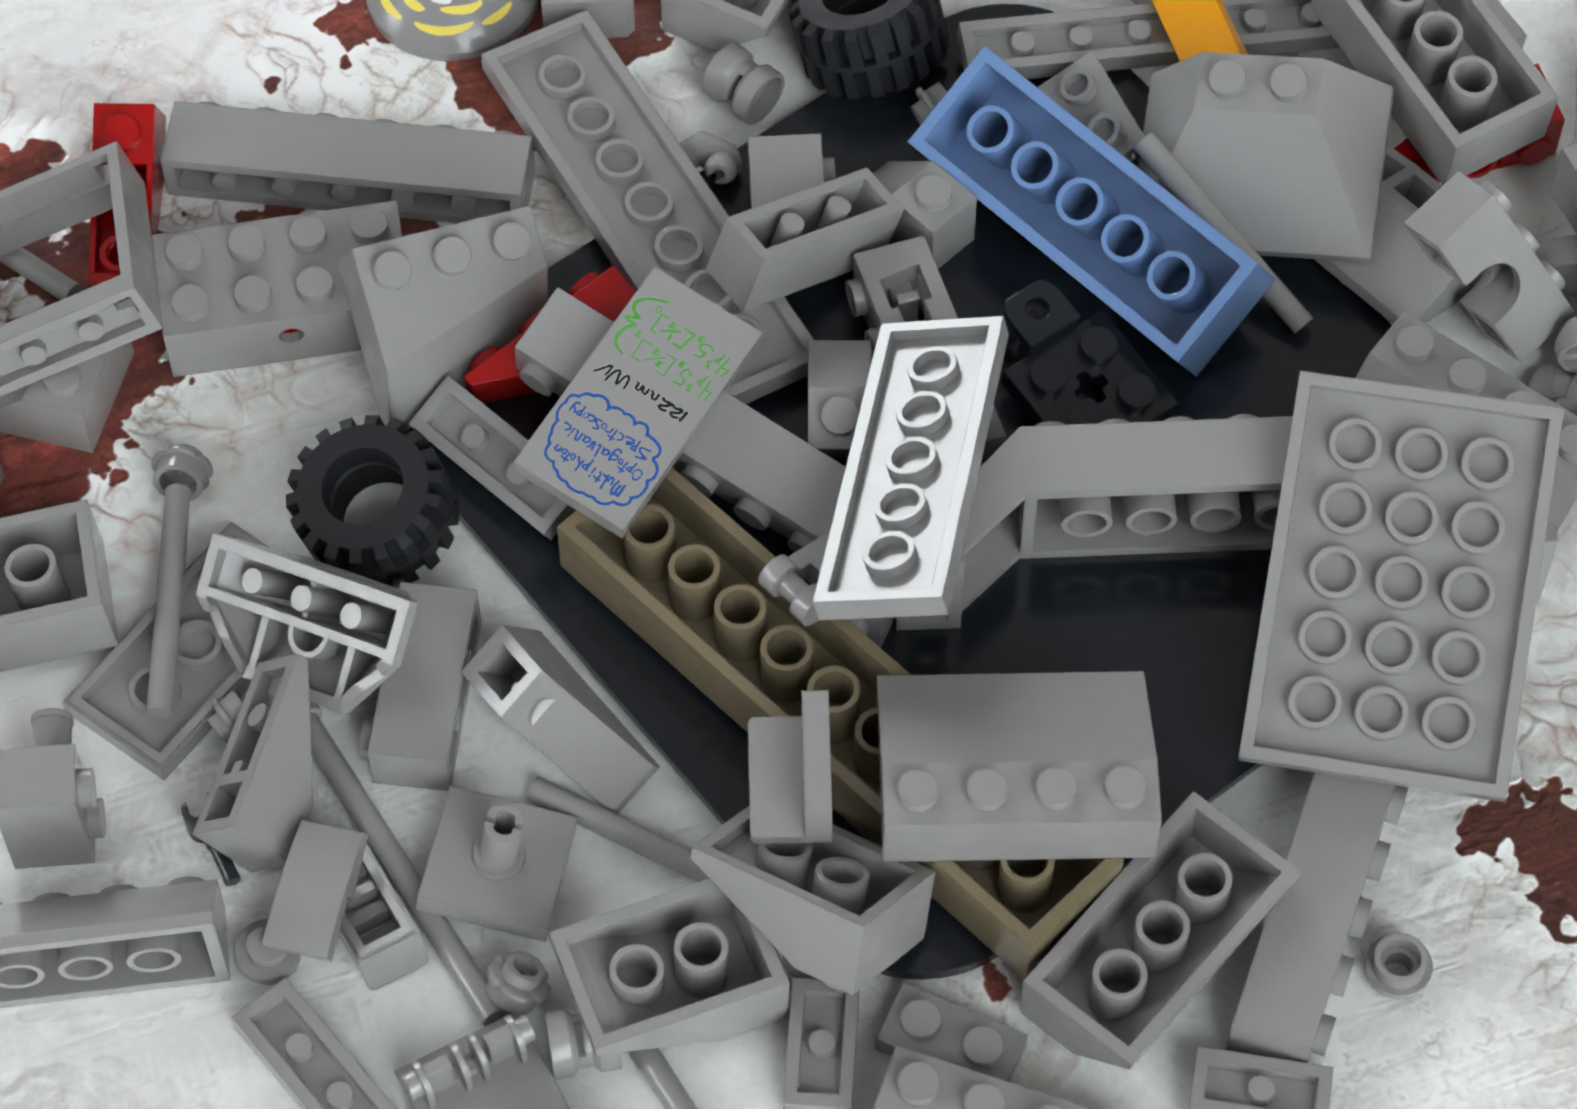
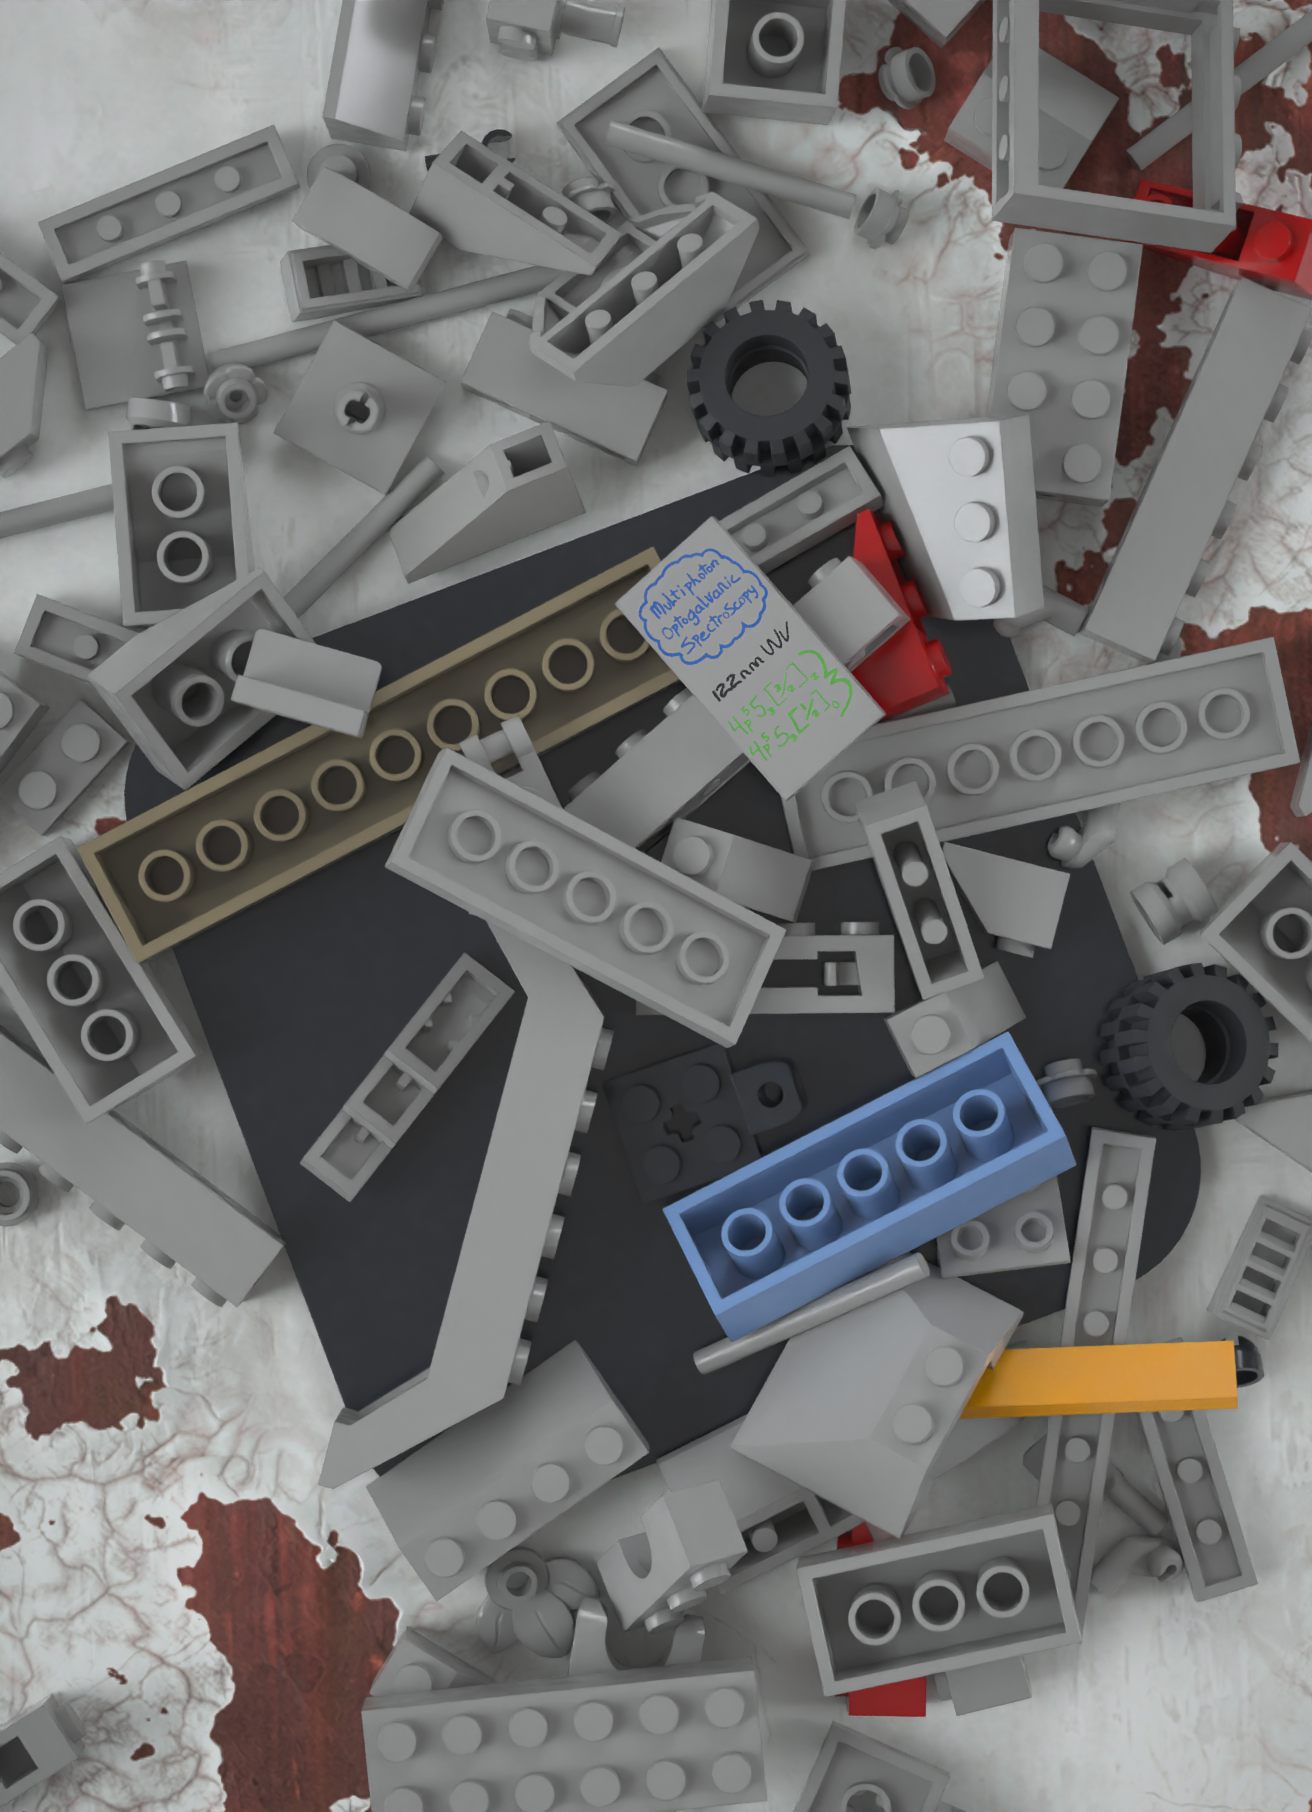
camera: 105 degrees right, 30 degrees up
light grey slope [877,671,1162,862] -> none
light grey plate [1239,370,1565,803] -> none
none -> light grey slope [300,952,515,1202]
none -> light grey plate [878,46,936,109]

